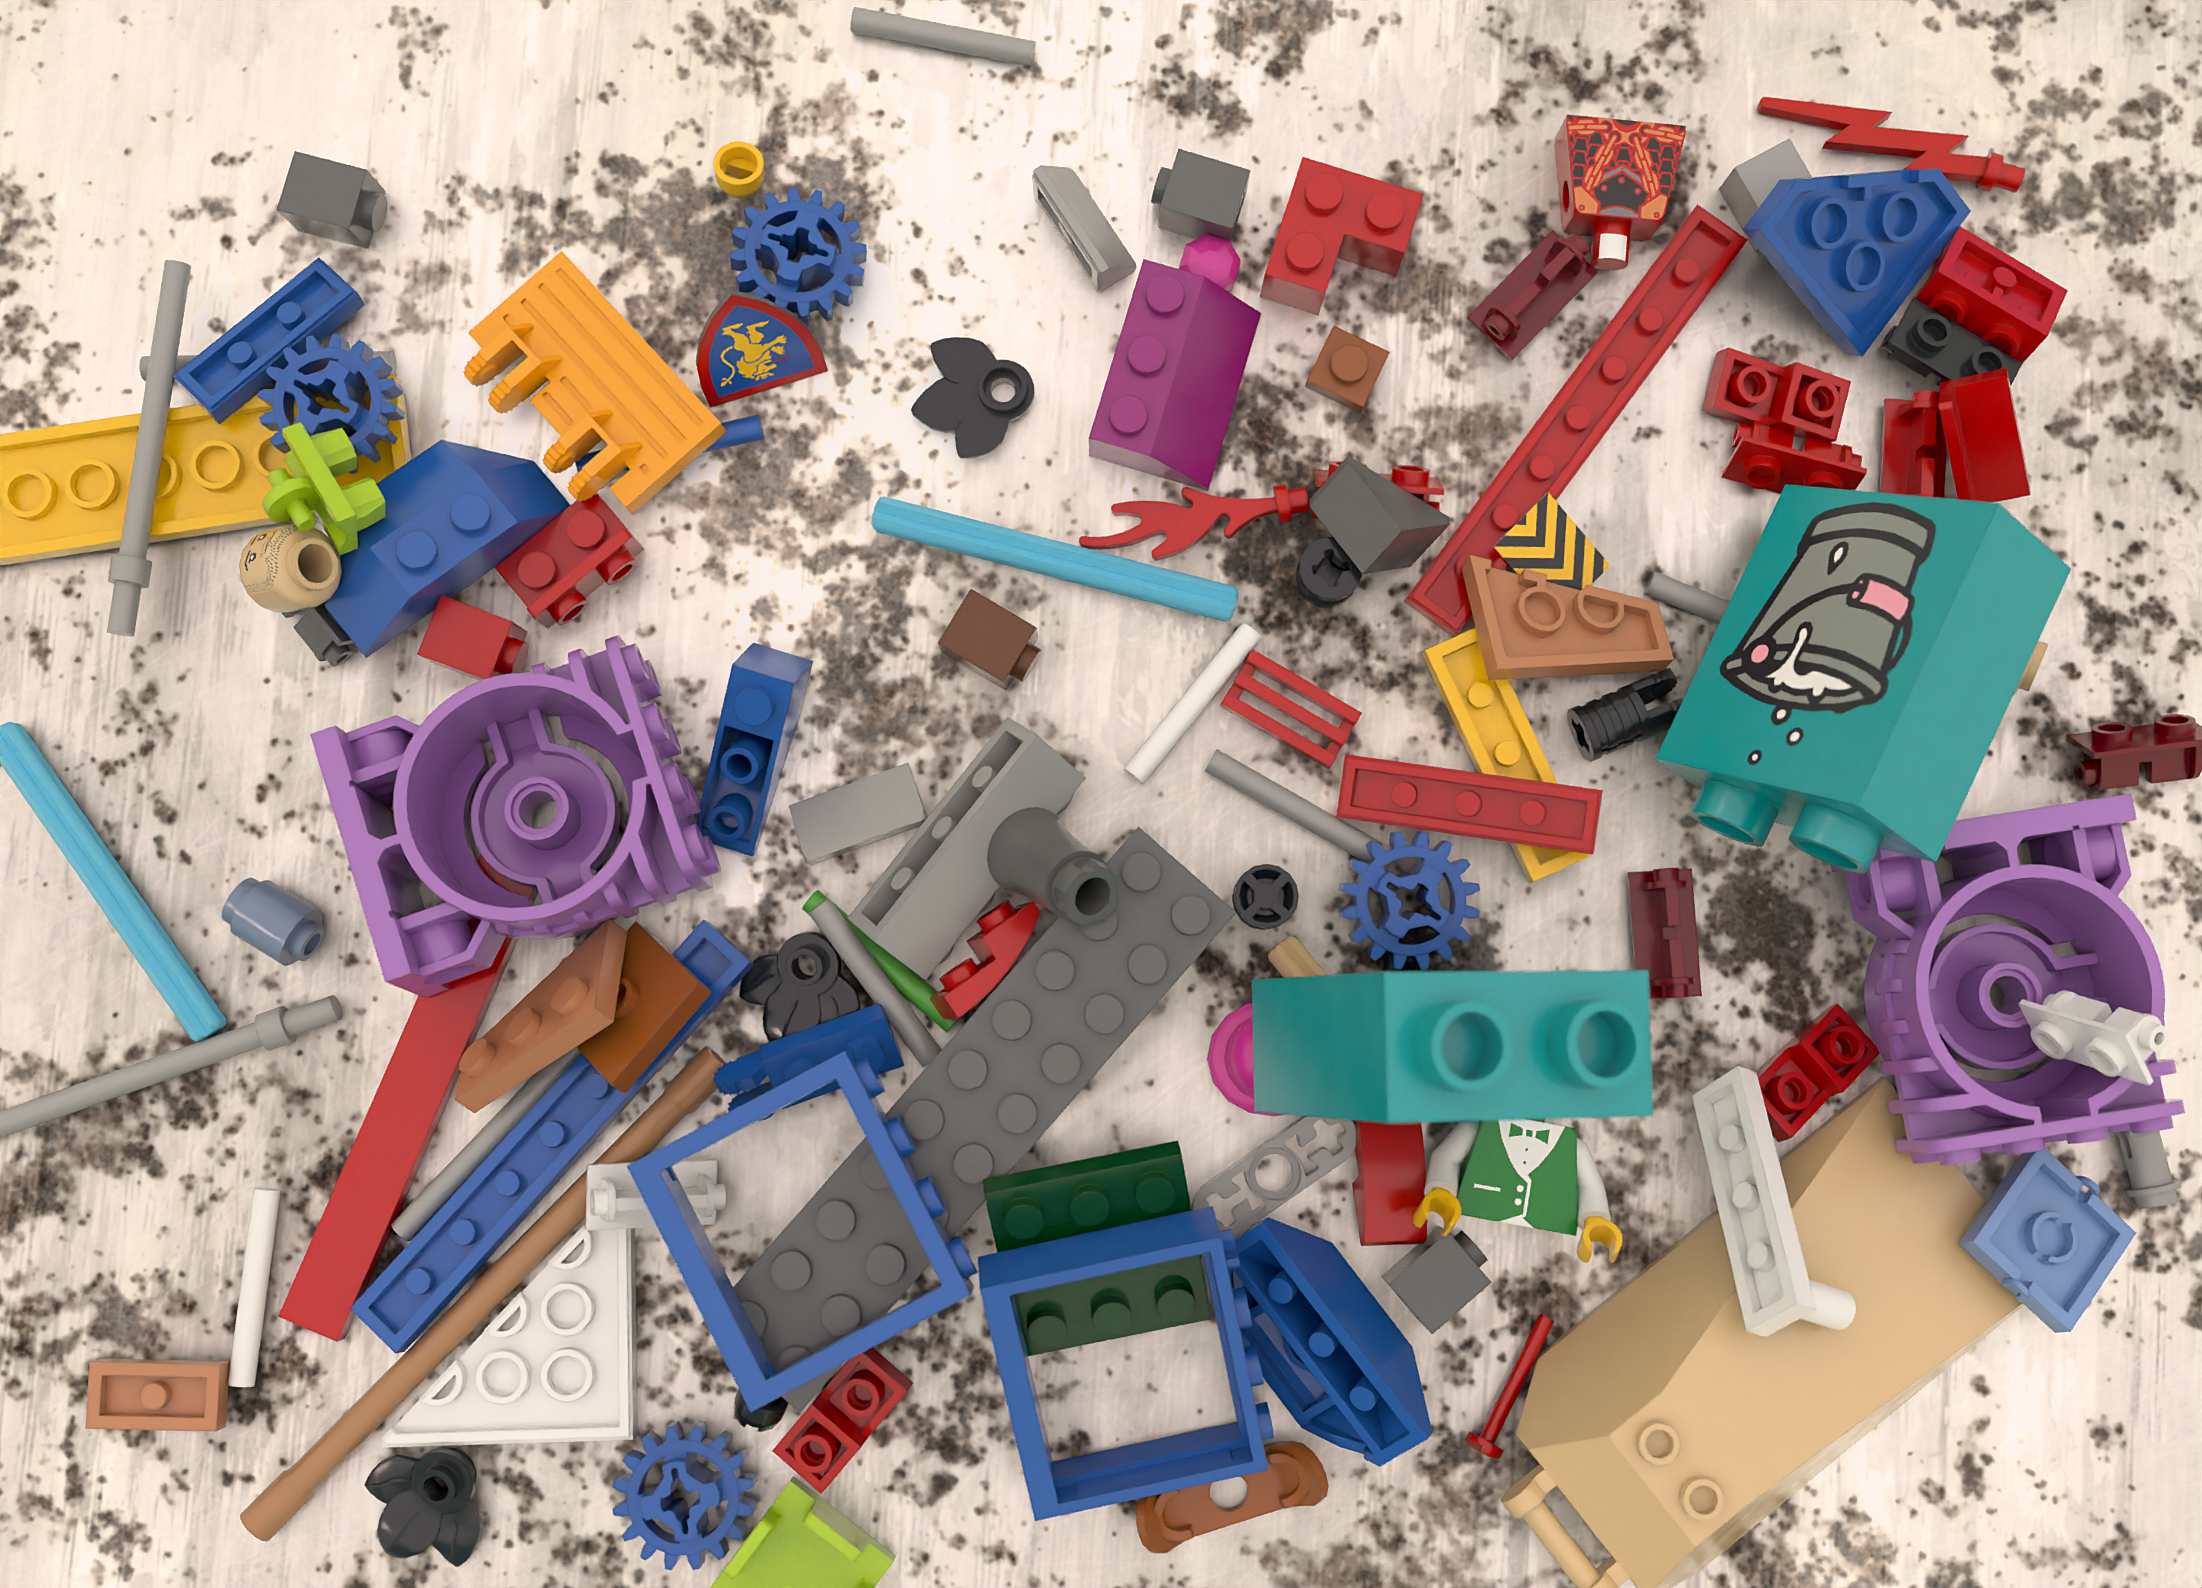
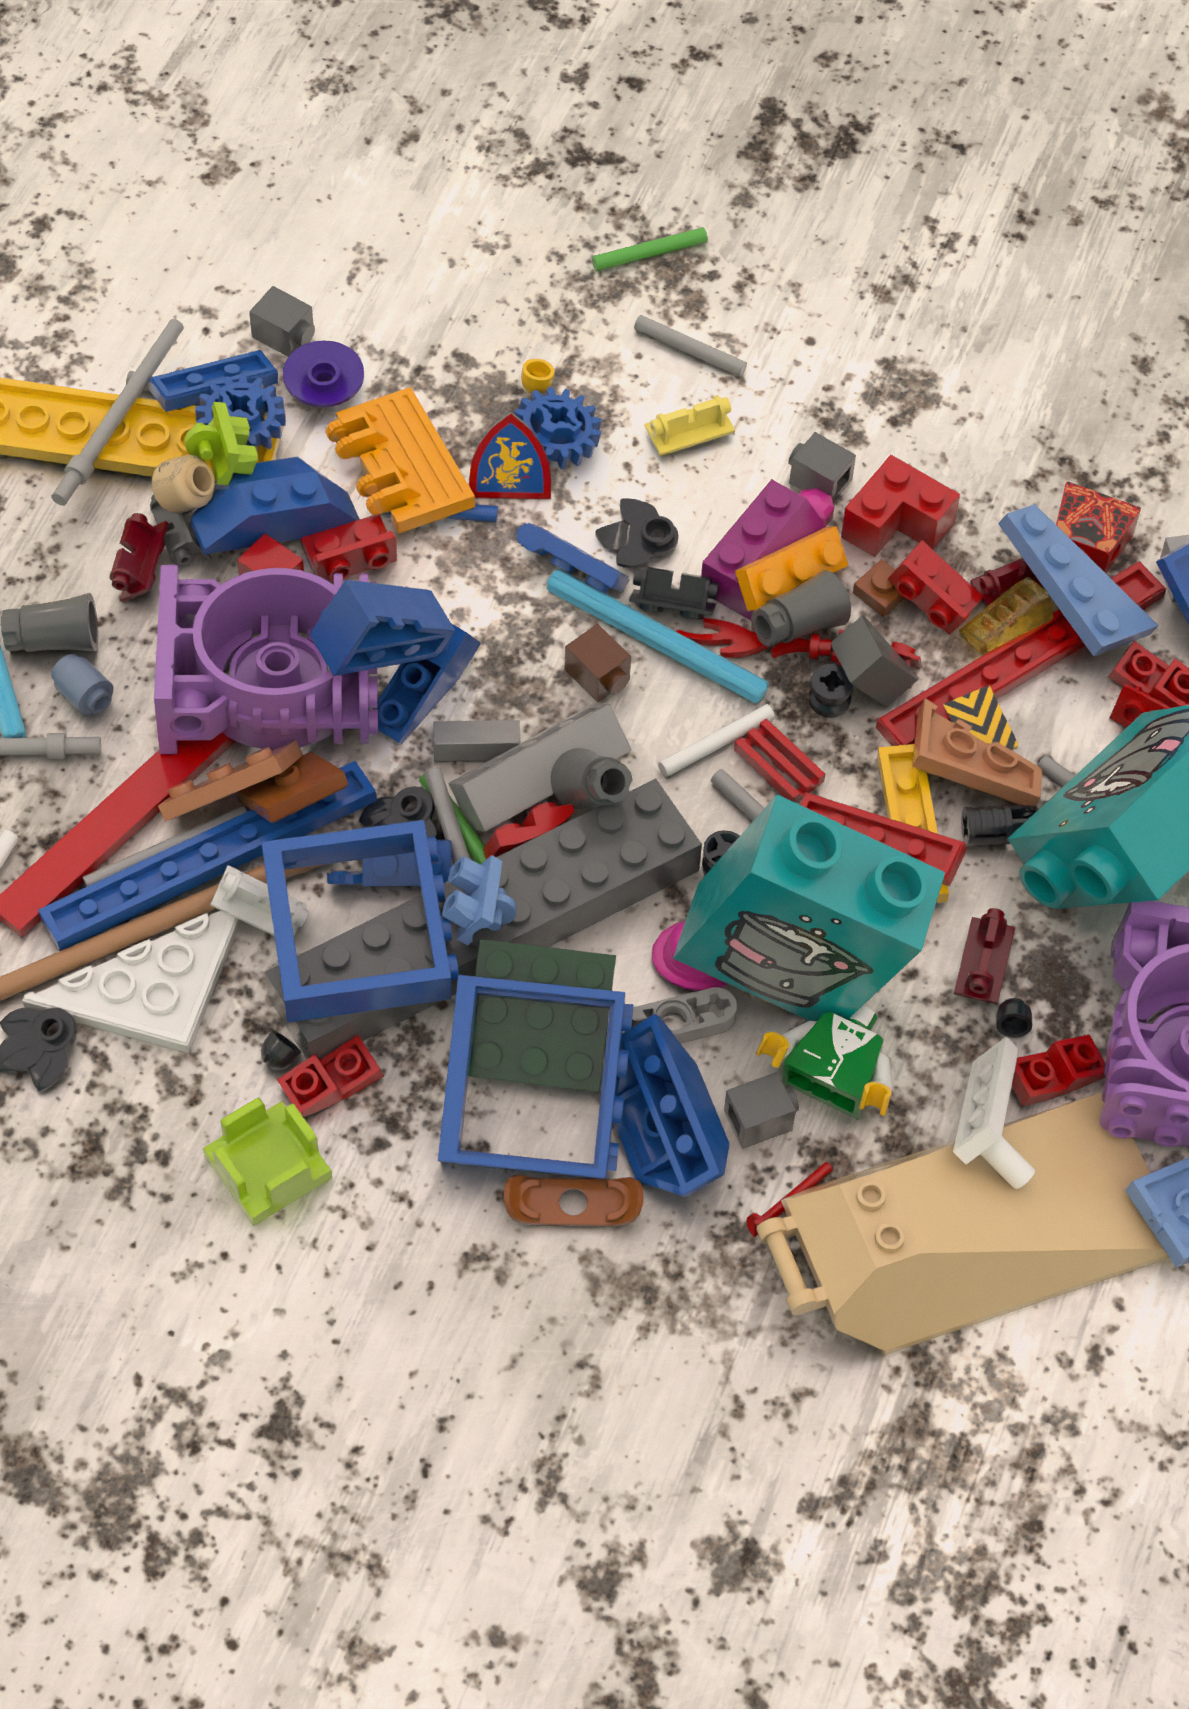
camera: 15 degrees right, 25 degrees down
blue gear [612,1421,758,1570] -> none
light grey slope [1032,165,1137,292] -> none
red slope [1352,1120,1427,1246] -> none
none -> dark grey plant [1,593,99,652]
none -> dark red hinge [109,513,168,603]
none -> dark purple dish [283,340,364,408]
none -> blue wedge [310,580,455,676]
none -> medium blue hips [442,855,517,945]
none -> blue hinge [515,522,630,594]
none -> black hinge [629,566,719,620]
none -> light yellow hinge [644,395,735,456]
none -> light orange plate [735,526,849,611]
none -> dark grey plant [751,570,851,647]
none -> red bracket [887,540,984,635]
none -> clear yellow slope [959,577,1054,655]
none -> black hinge [996,997,1033,1037]
none -> medium blue wing [998,504,1159,656]

